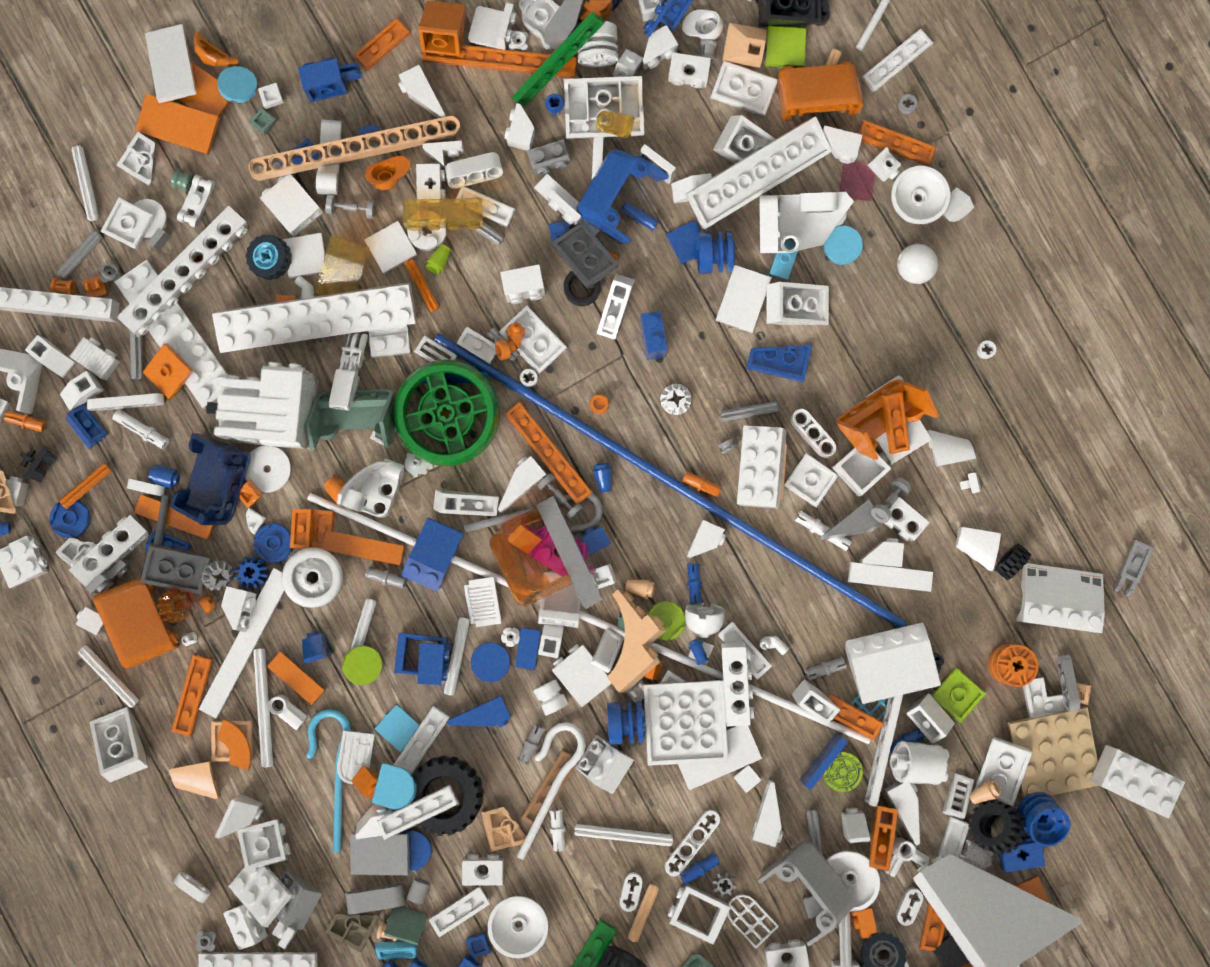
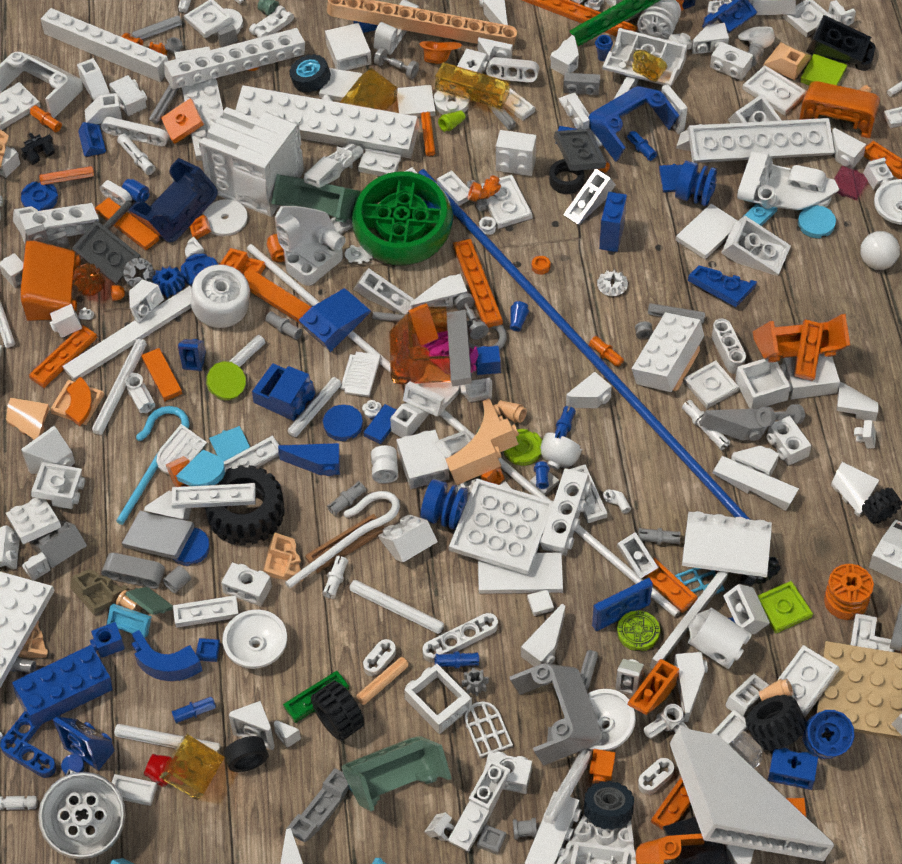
camera: 25 degrees right, 30 degrees down
none -> white brick [50,304,82,338]

